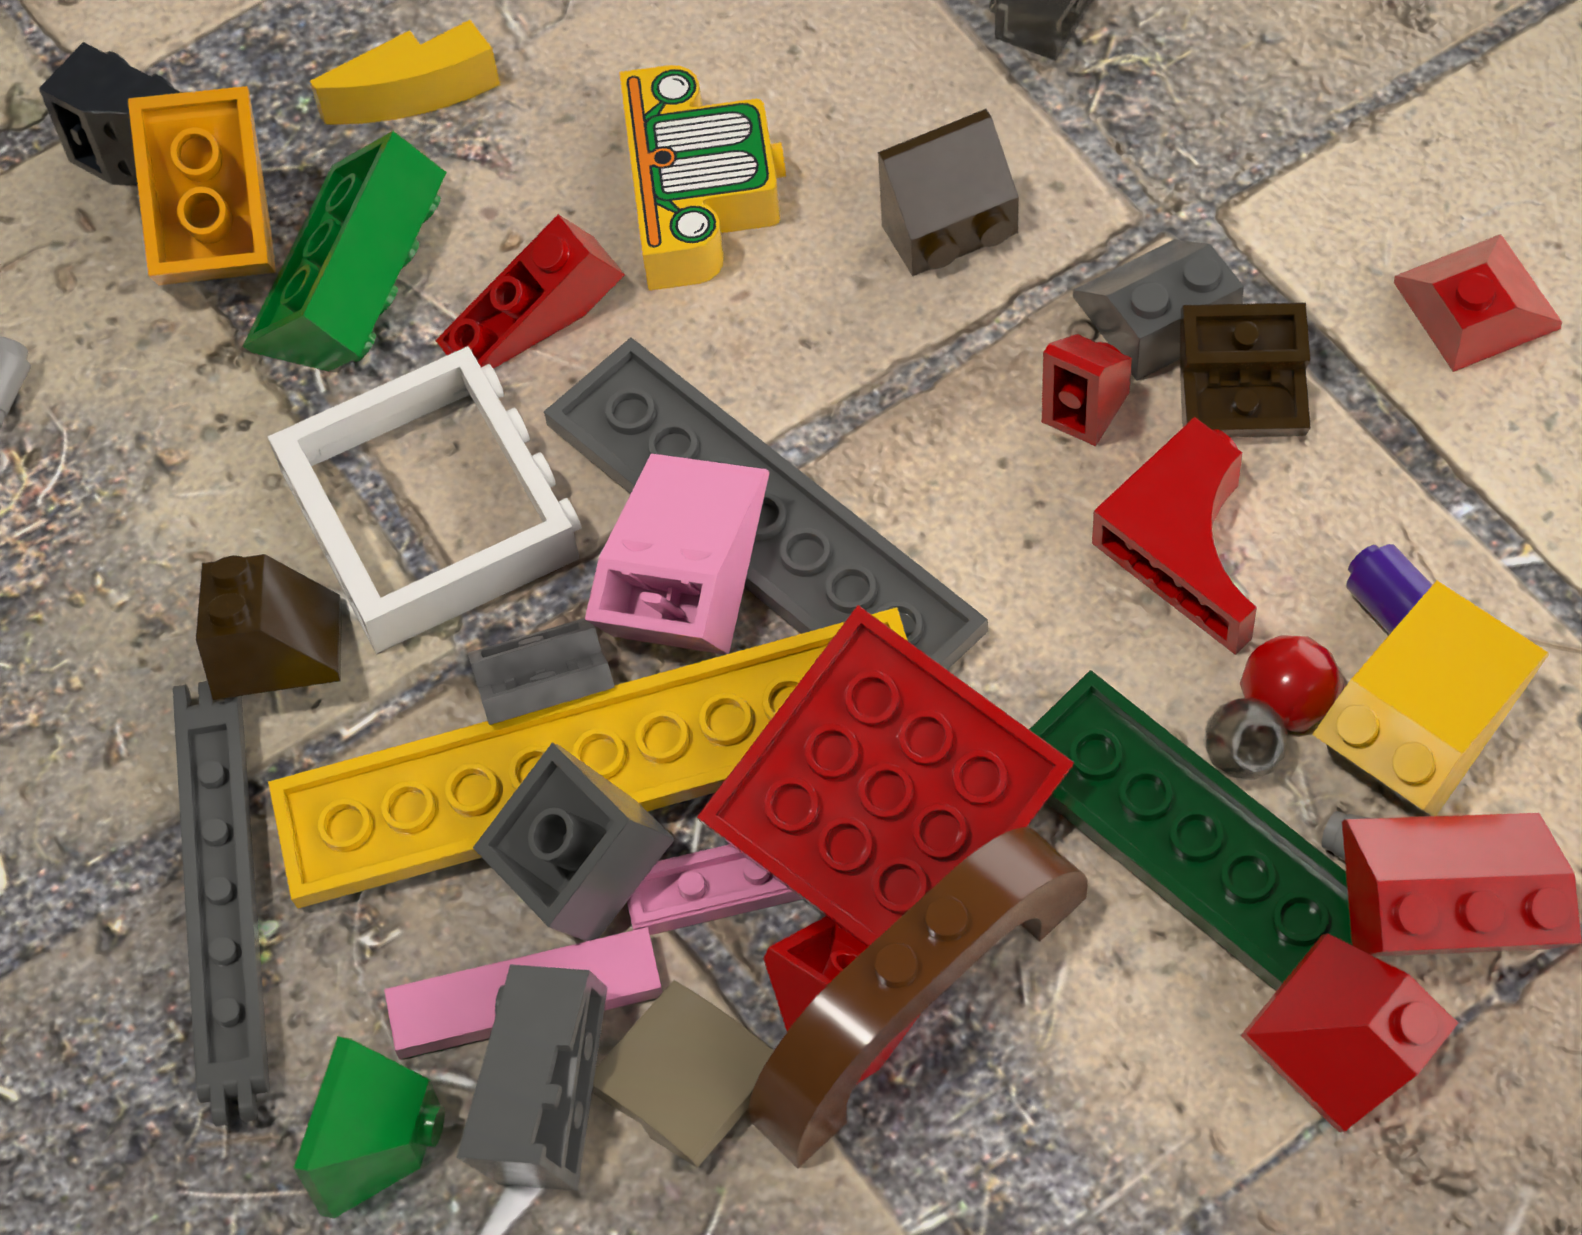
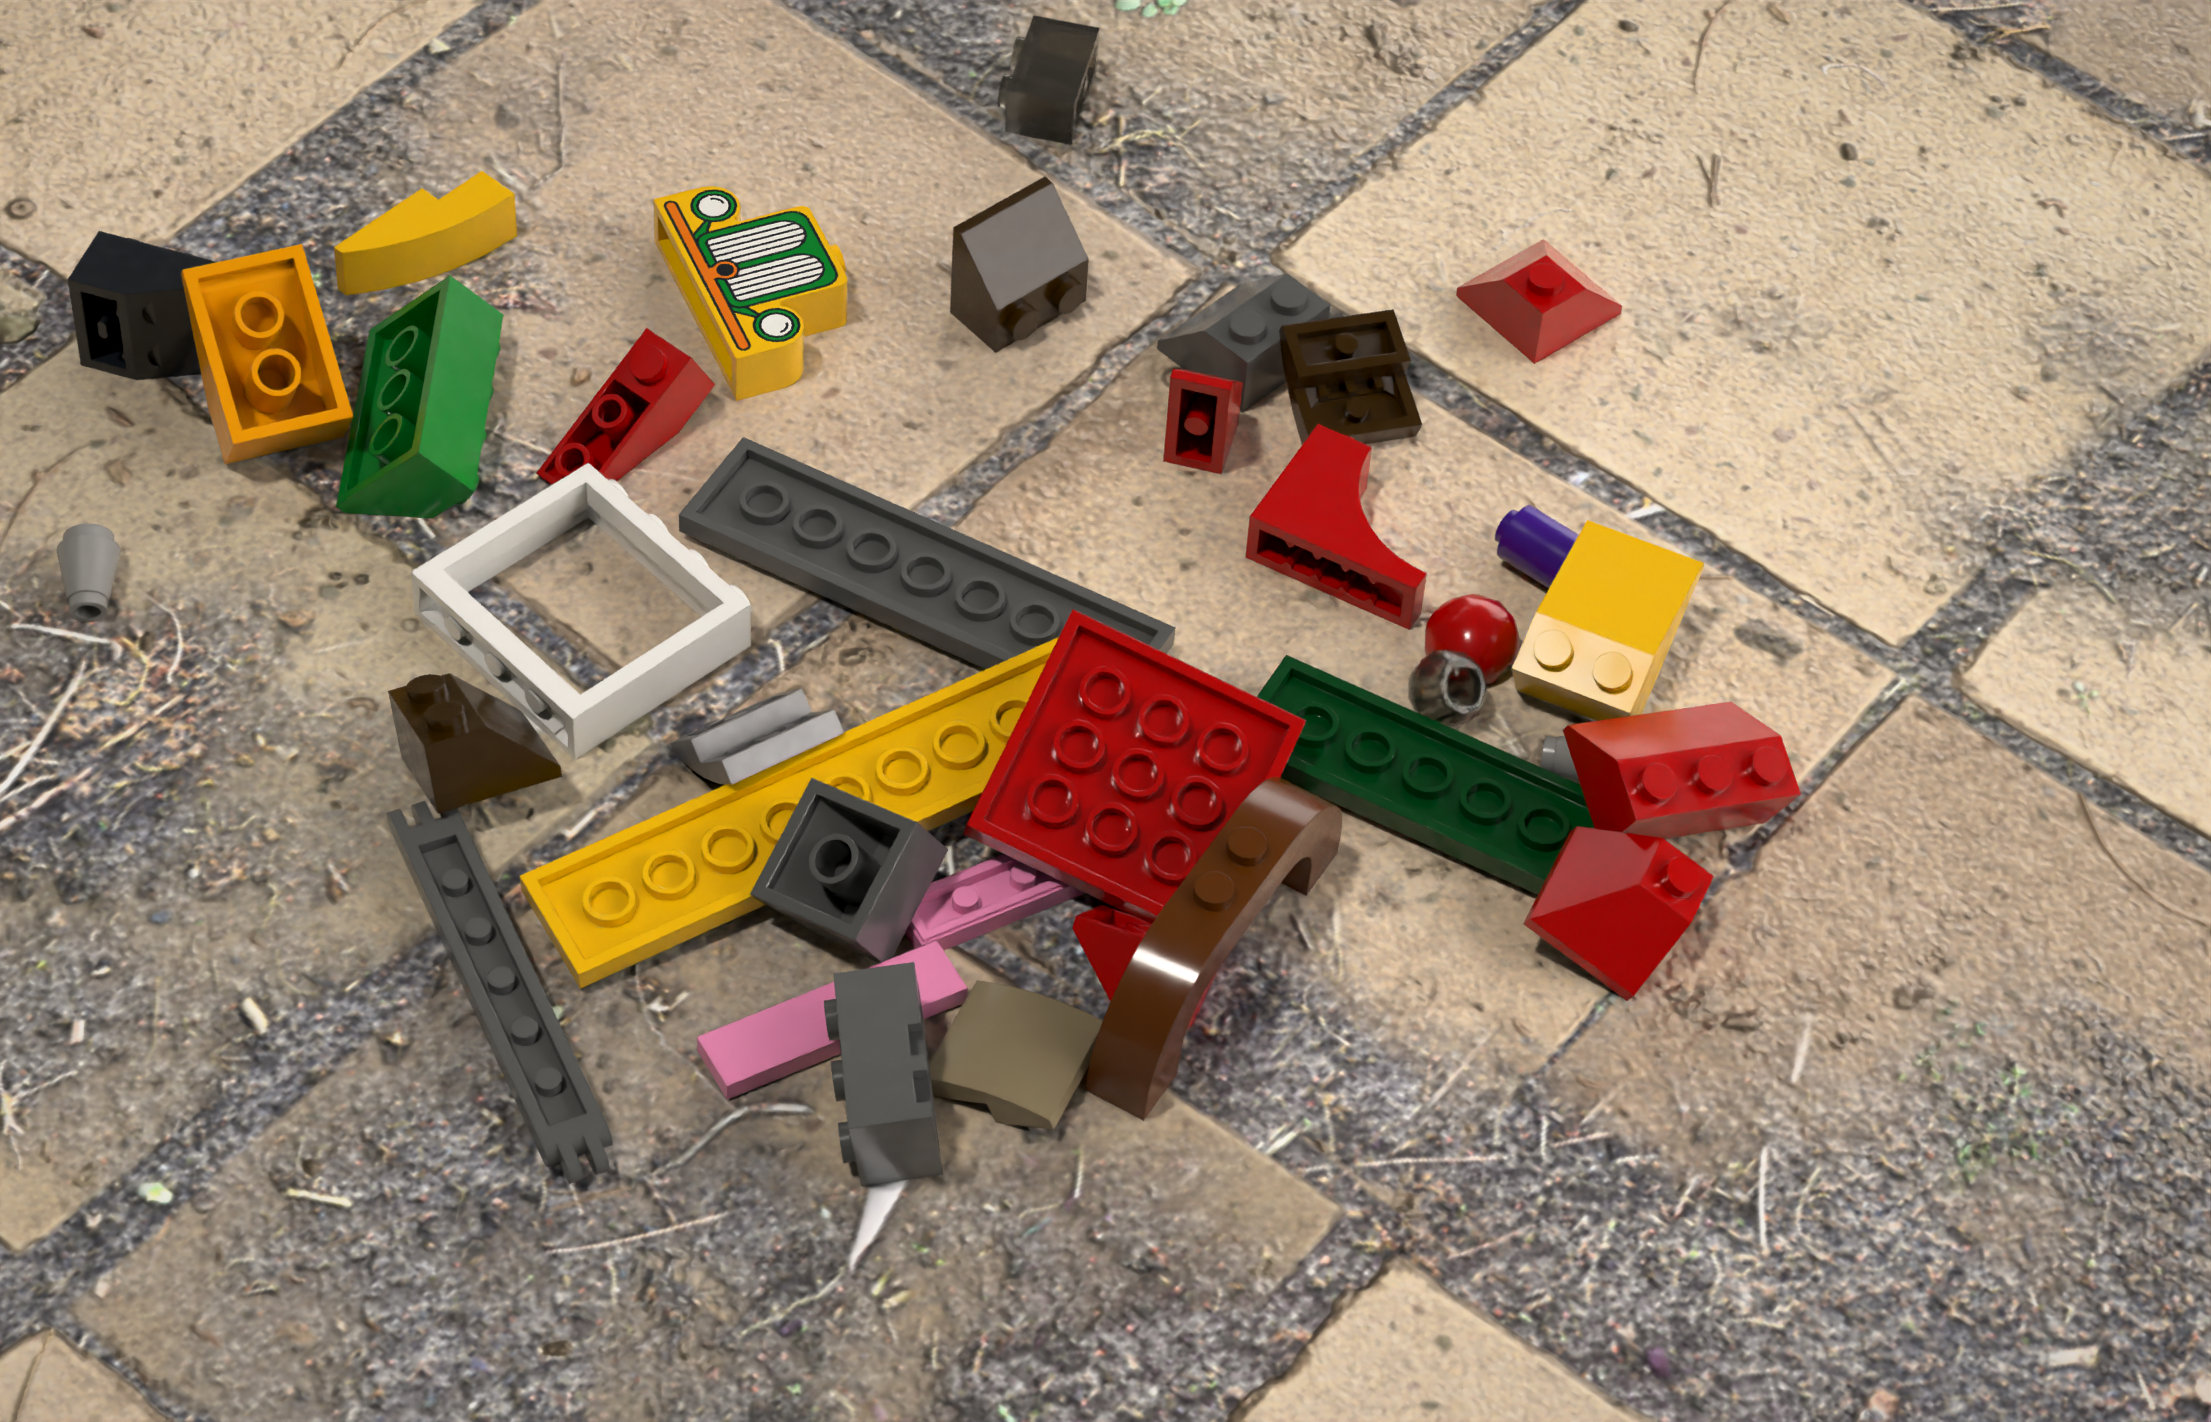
camera: 25 degrees left, 10 degrees down
green slope [293,1036,445,1219] -> none
bright pink slope [585,454,770,655] -> none

